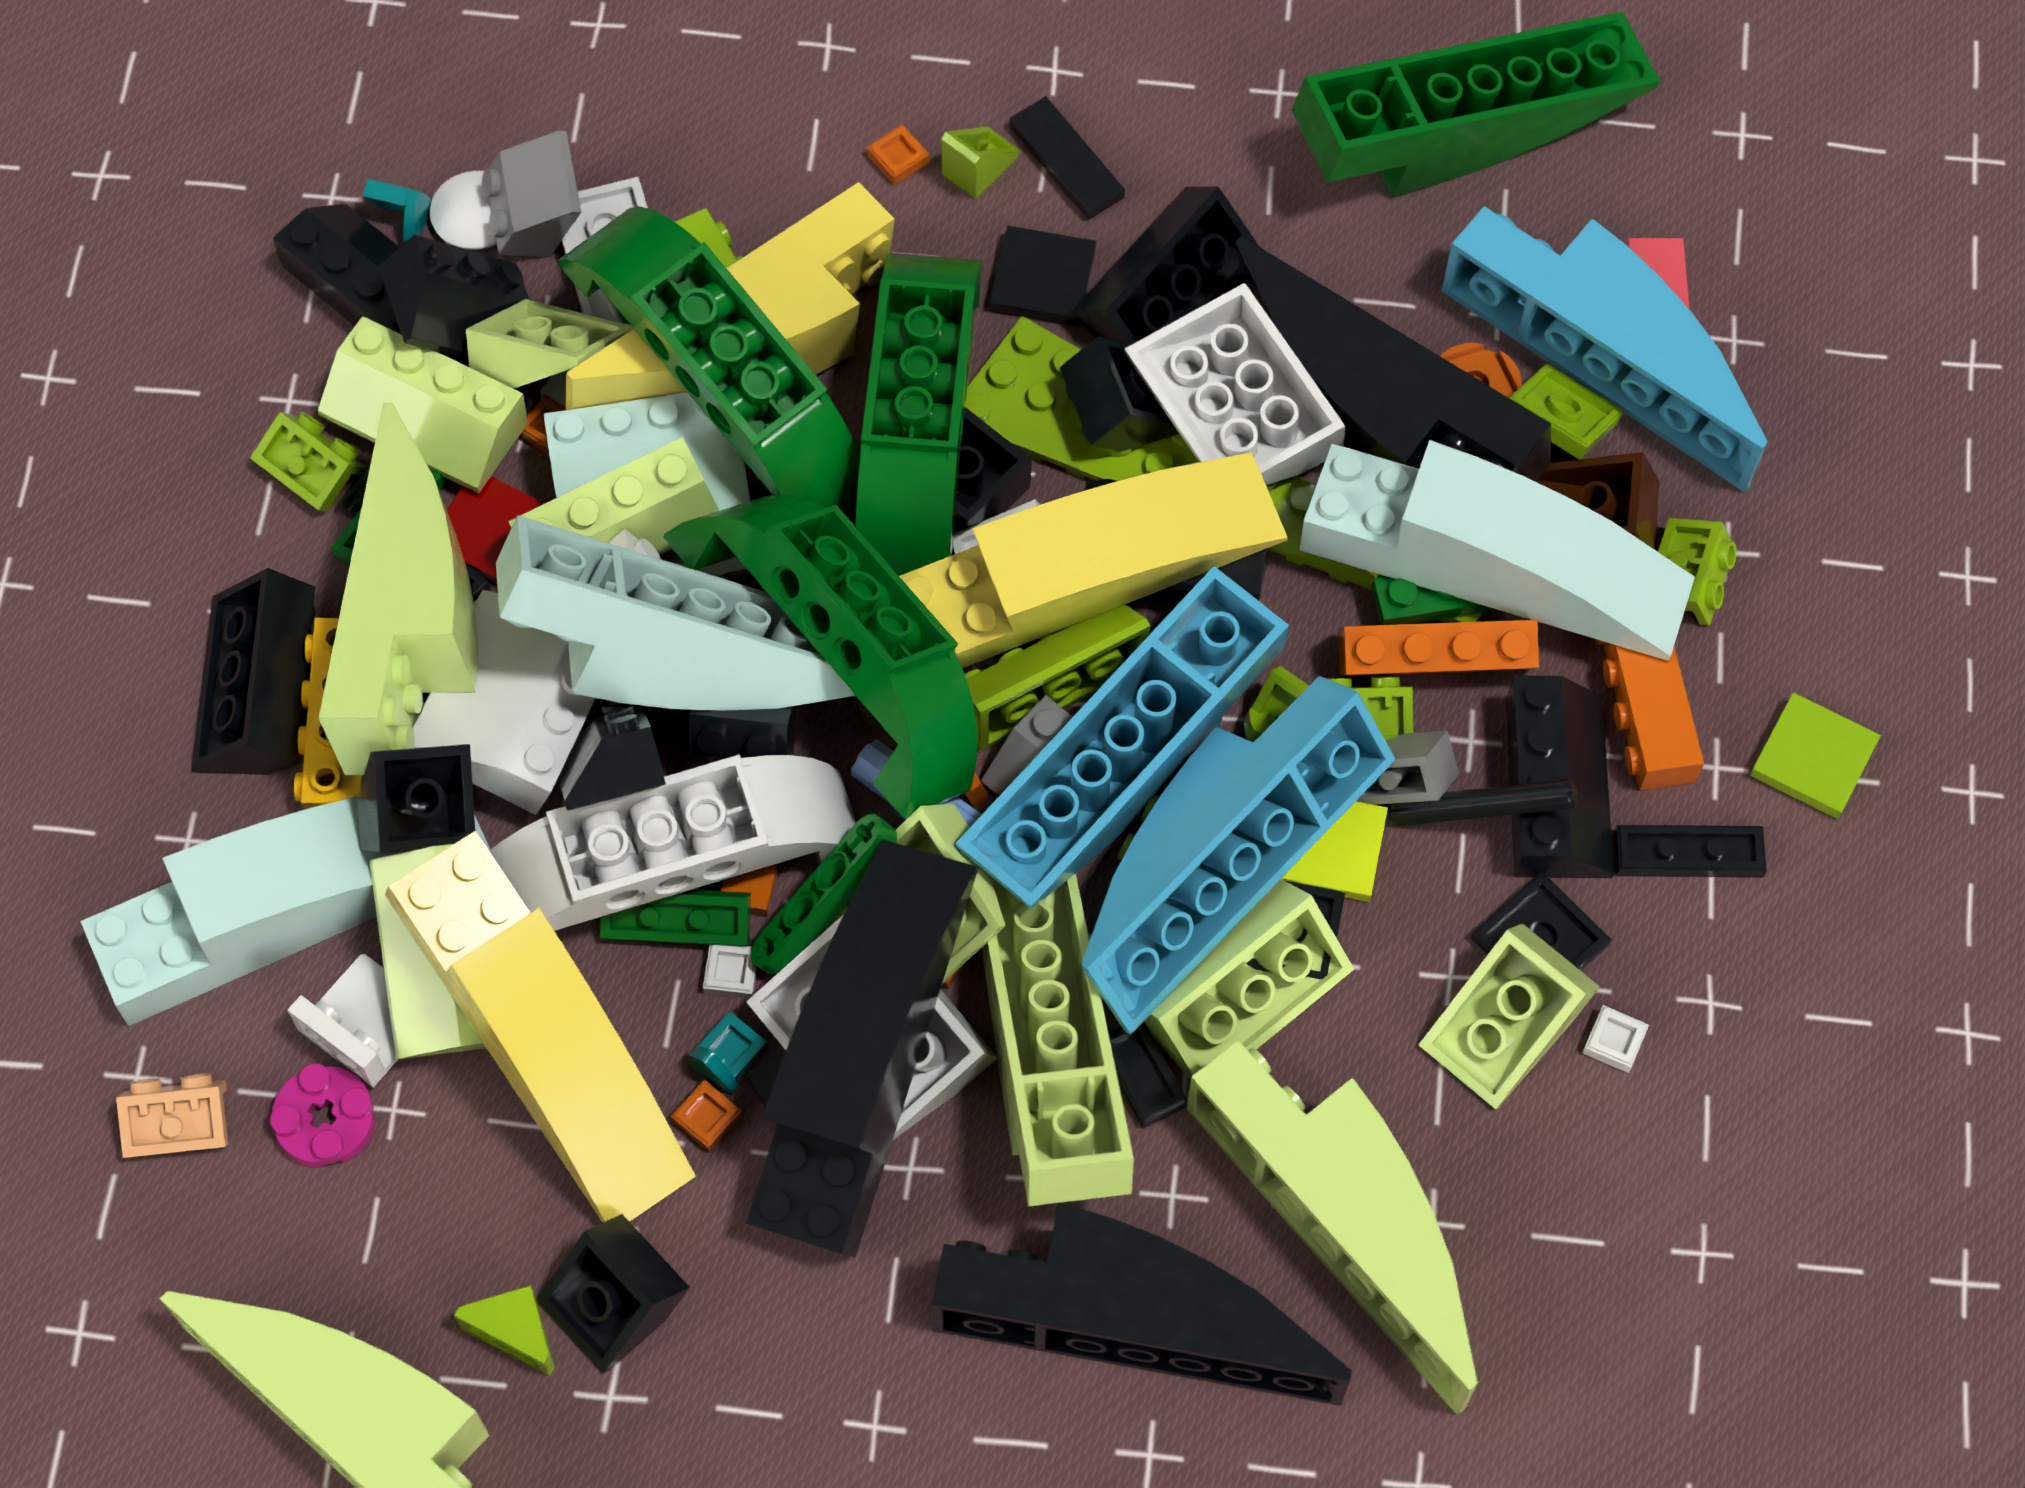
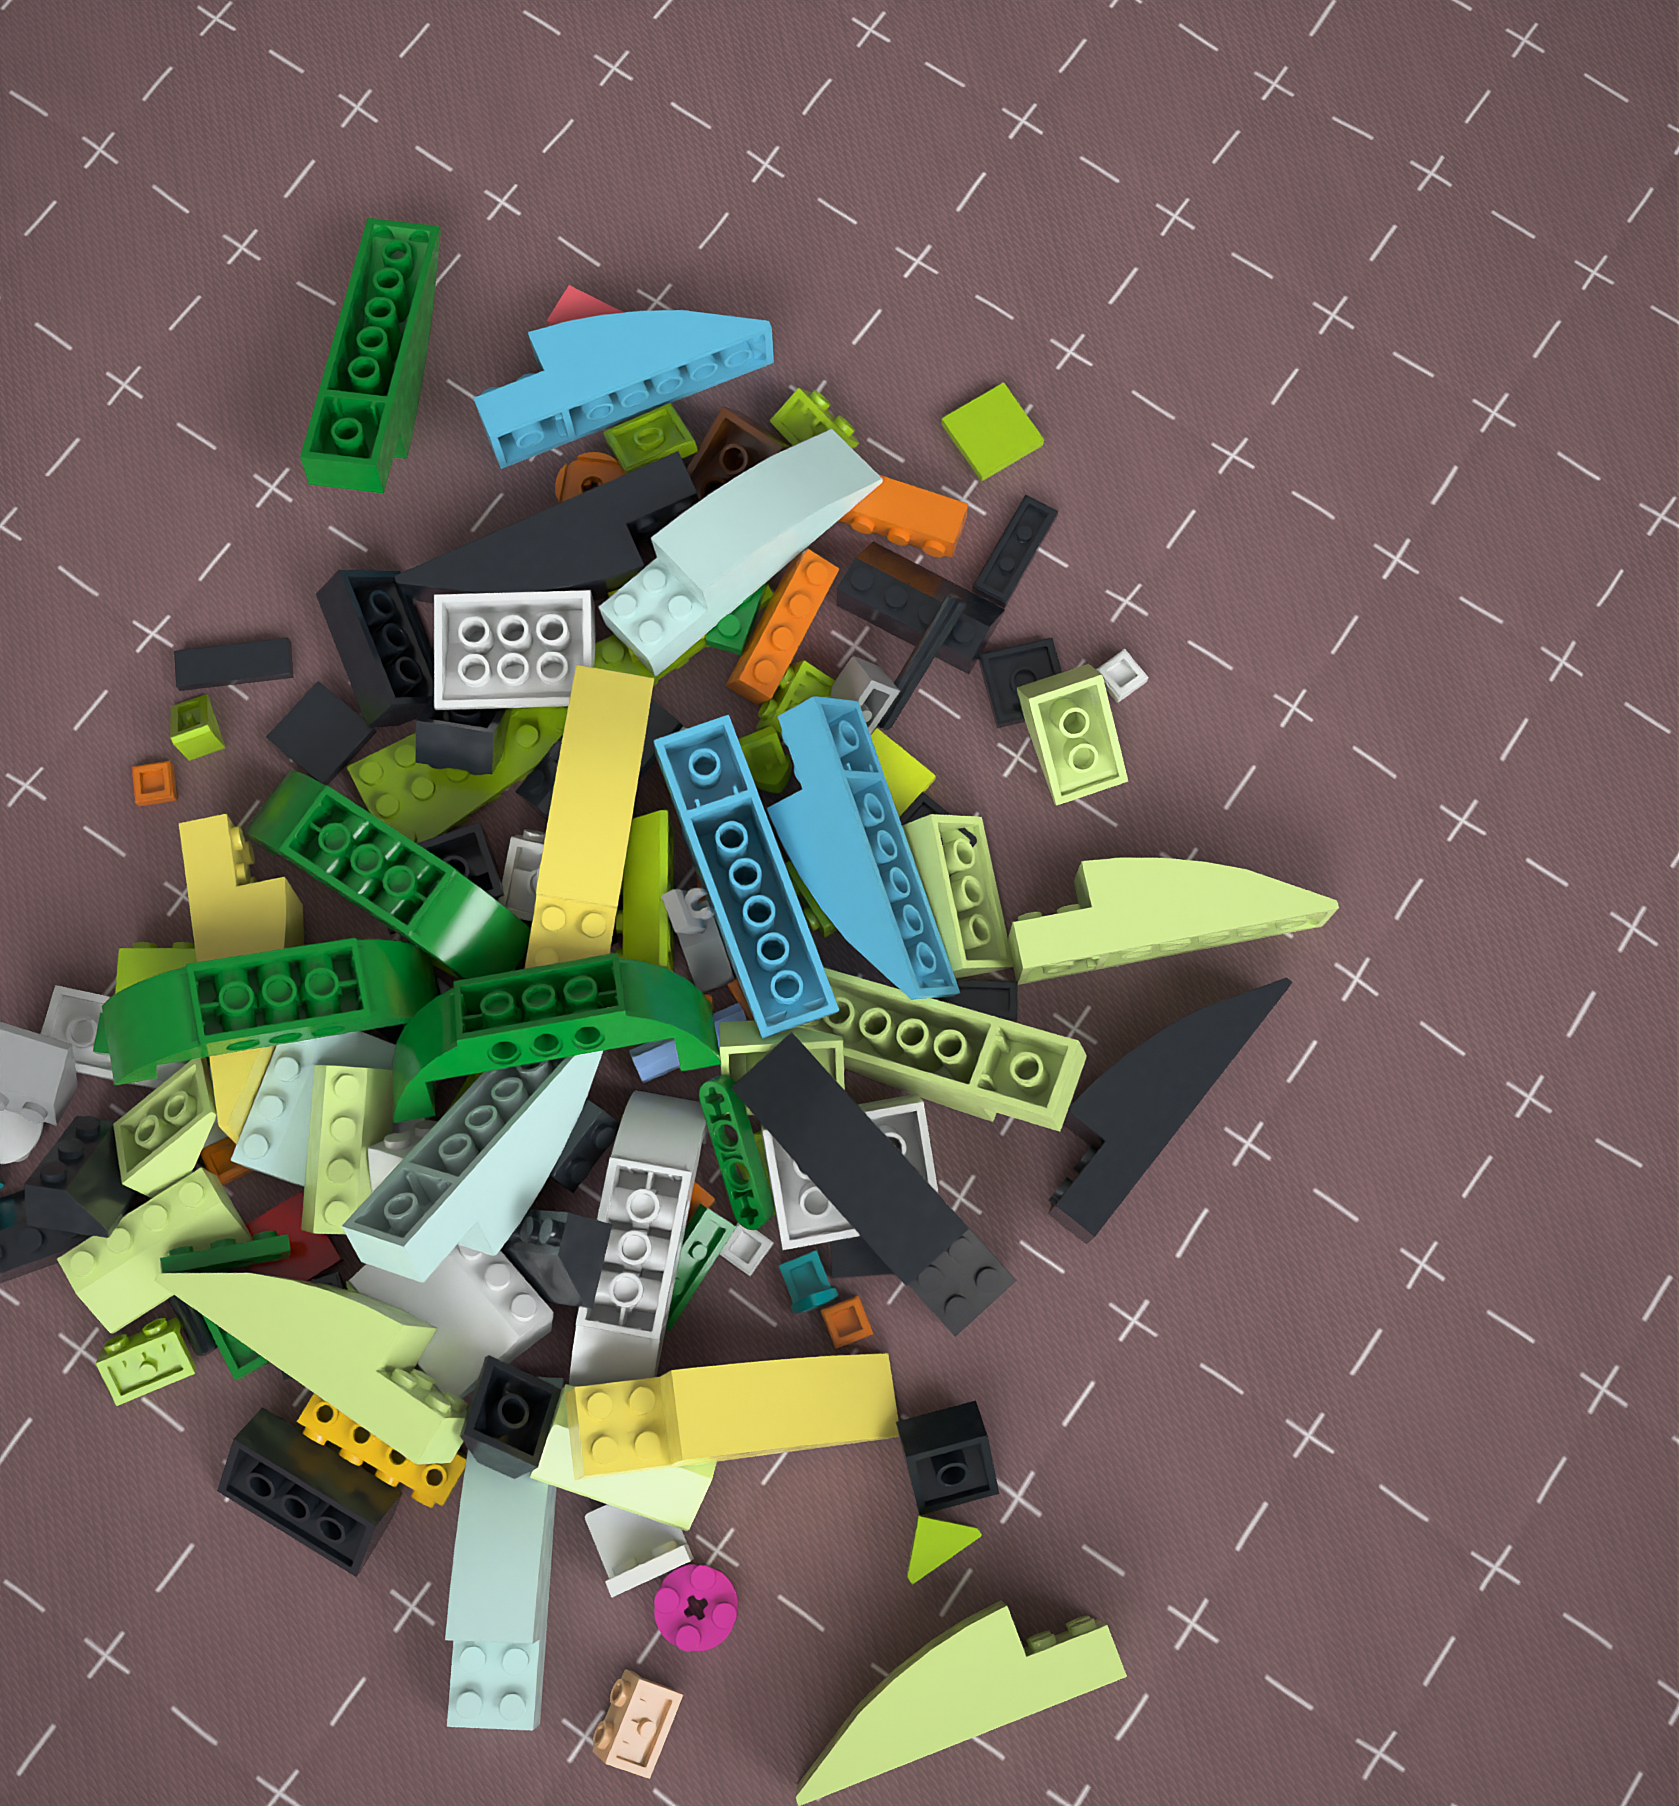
camera: 60 degrees left, 10 degrees up
none -> green plate [160,1231,291,1273]
none -> light grey tile [661,888,715,935]

